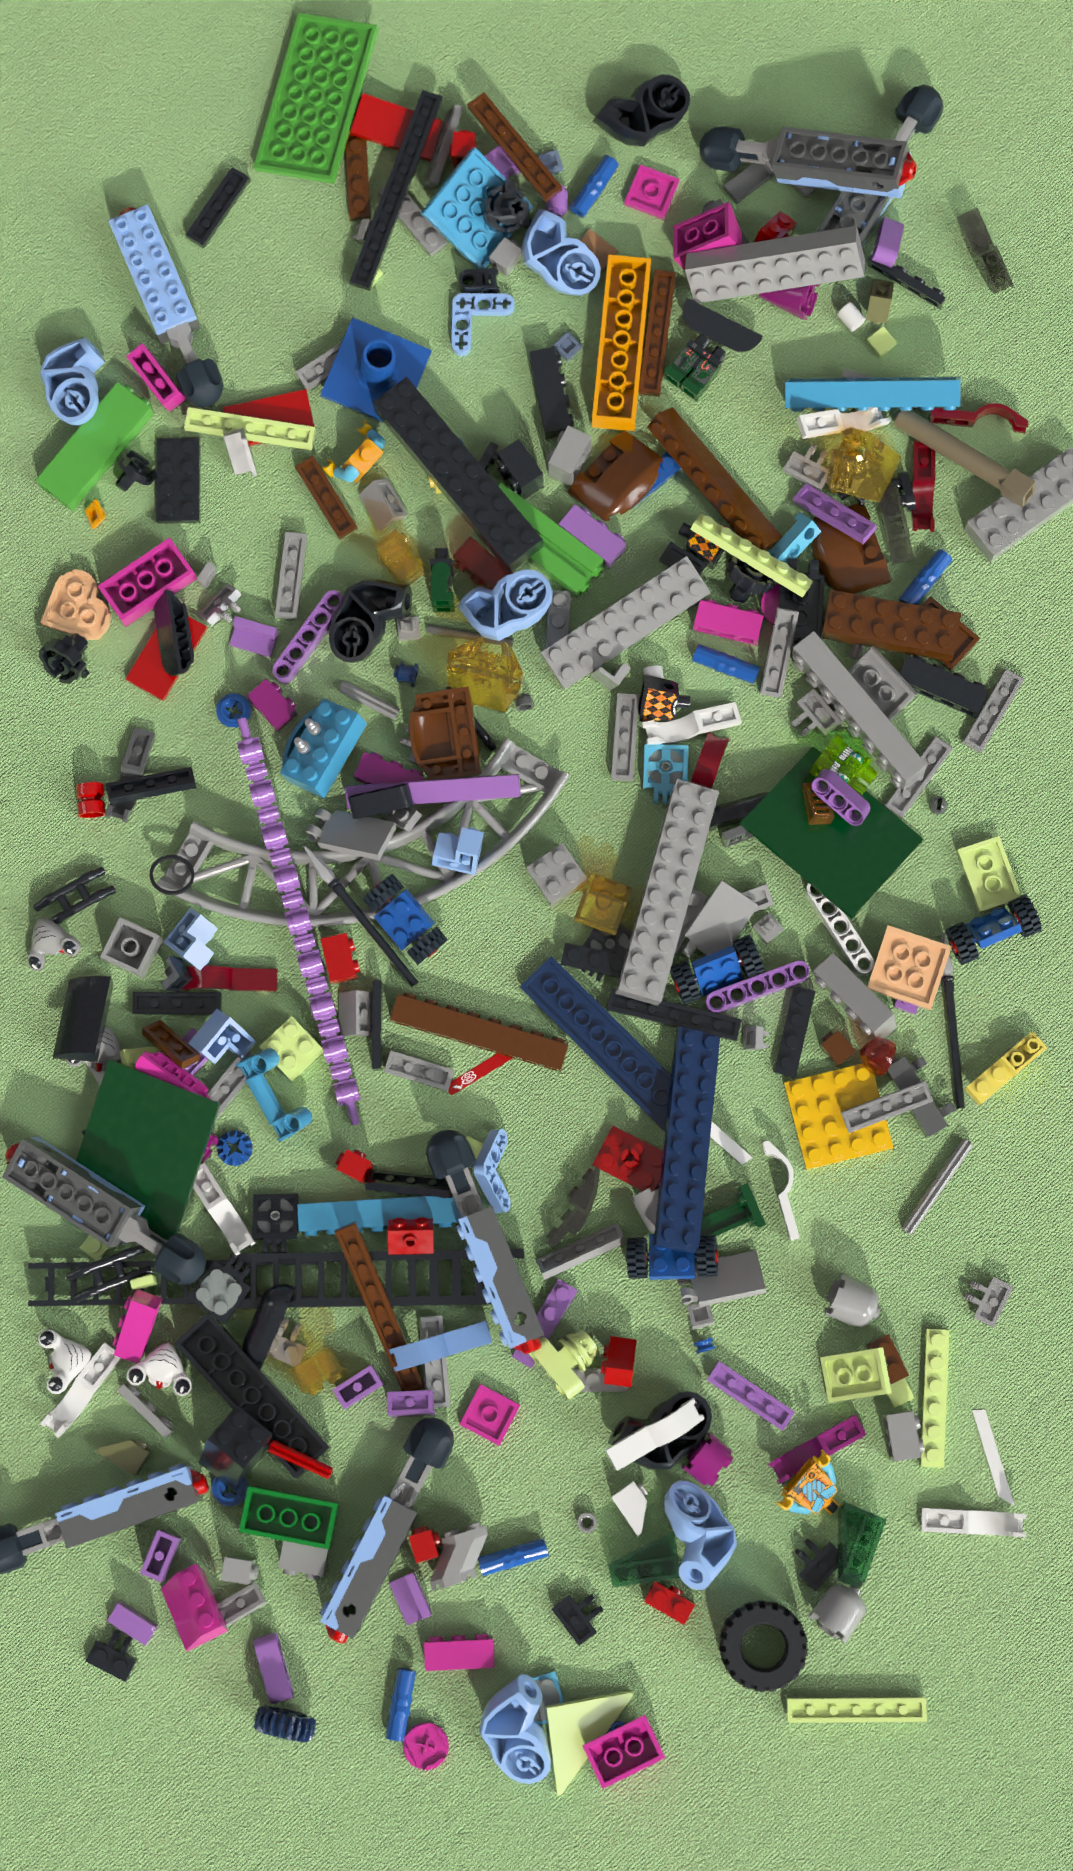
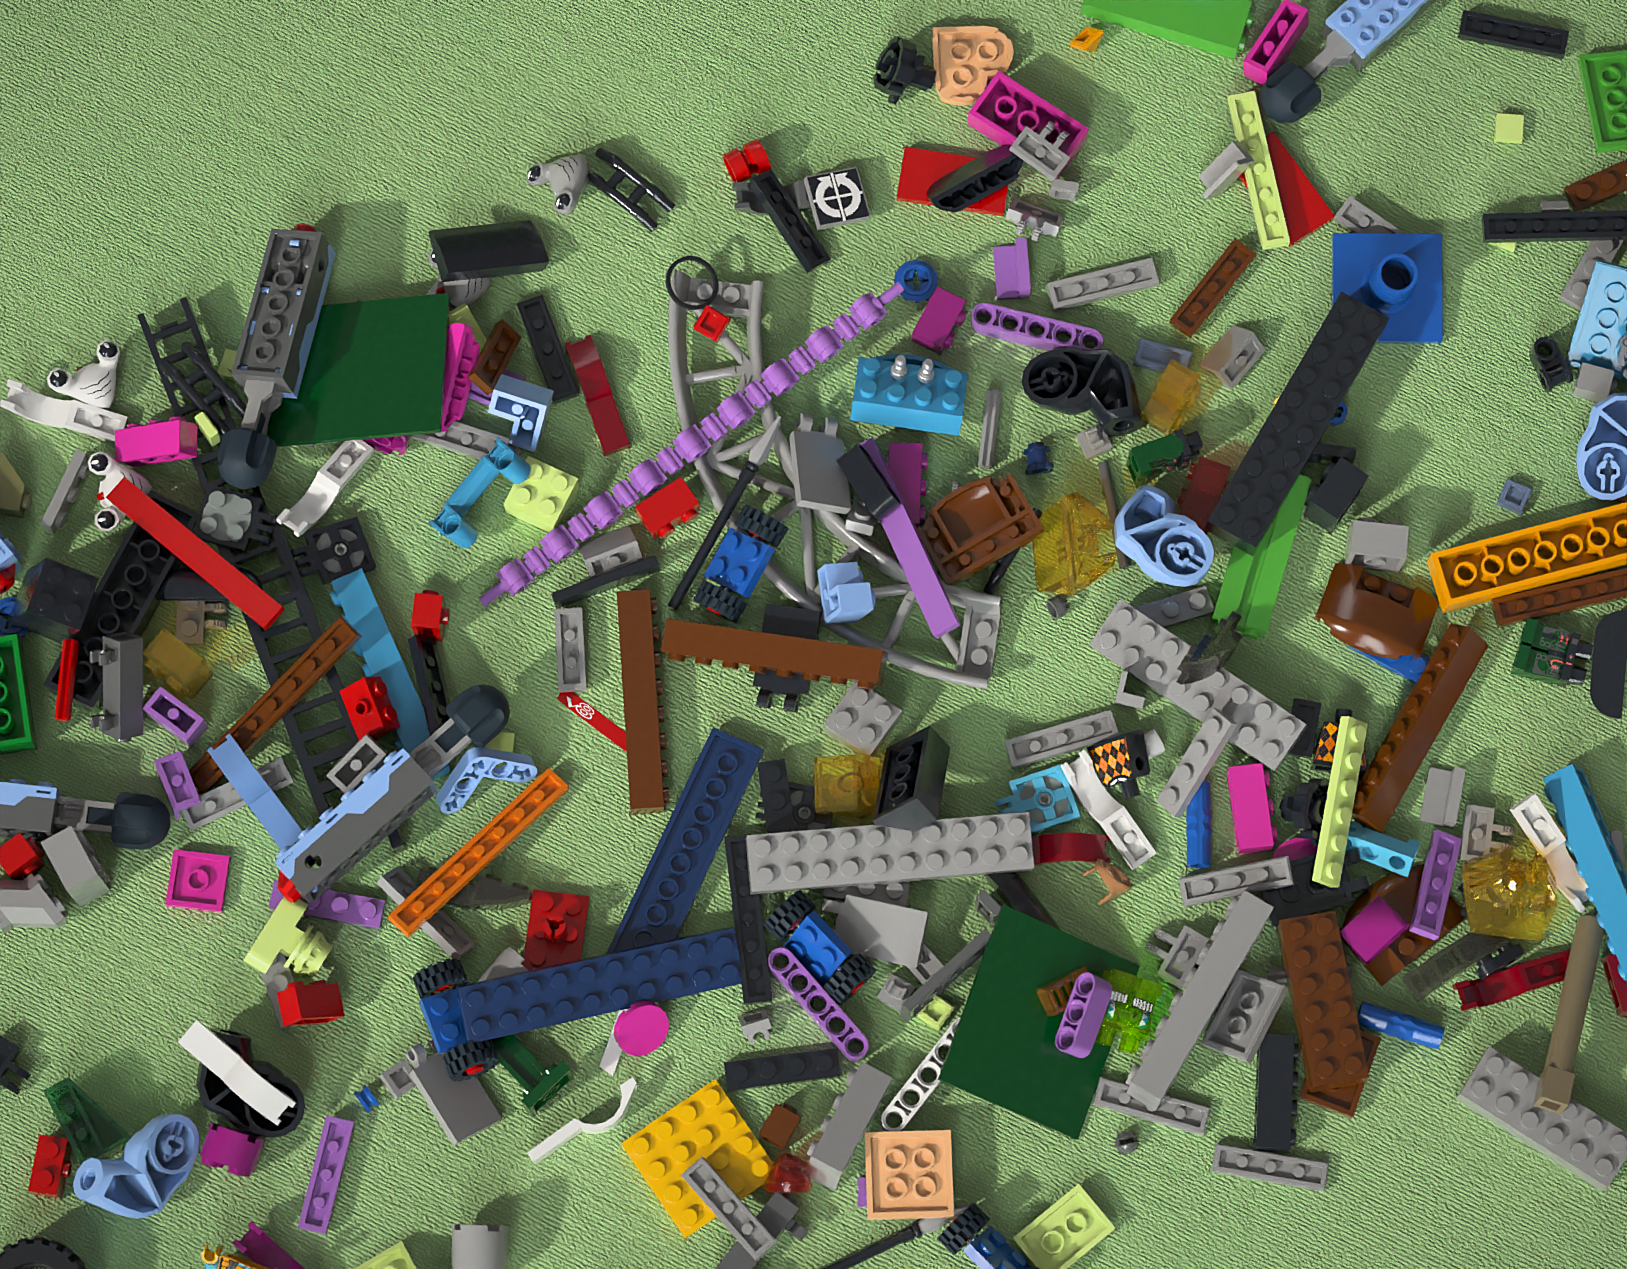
camera: 60 degrees right, 5 degrees down
light grey brick [100,917,163,979] -> none
black tile [115,449,157,492] -> none
black plate [156,437,201,524] -> none
black panel [161,956,193,992] -> none
light blue brick [163,908,218,970] -> none
blue gear [217,1130,253,1166] -> none
torso [322,420,385,483] -> none
light blue beam [452,293,515,356] -> none
blue axle [478,1538,549,1576] -> none
black brick [529,347,574,439] -> none
medium lavender brick [558,505,626,569] -> none
light grey axle [577,1512,597,1533] -> none
white slope [611,1481,648,1536] -> none
none -> light grey brick [41,826,111,907]
none -> dark grey brick [90,632,143,742]
none -> red tile [106,477,285,630]
none -> light grey brick [326,733,387,793]
none -> orange plate [388,768,569,938]
none -> dark pink tile [614,1001,669,1056]
none -> reddish brown brick [661,619,888,690]
none -> red tile [693,305,731,343]
none -> black tile [753,604,822,713]
none -> tile [804,167,871,230]
none -> black slope [873,726,950,832]
none -> dark grey tile [900,928,991,1023]
none -> yellowish green tile [916,995,955,1031]
none -> light grey hinge [1009,121,1070,181]
none -> medium nougat piece [1083,859,1133,905]
none -> sand blue tile [1133,338,1193,380]
none -> light grey plate [1156,708,1238,818]
none -> clear smoke slope [1176,611,1243,685]
none -> magenta piece [1340,896,1410,964]
none -> light grey panel [1419,767,1466,828]
none -> yellowish green tile [1494,113,1524,144]

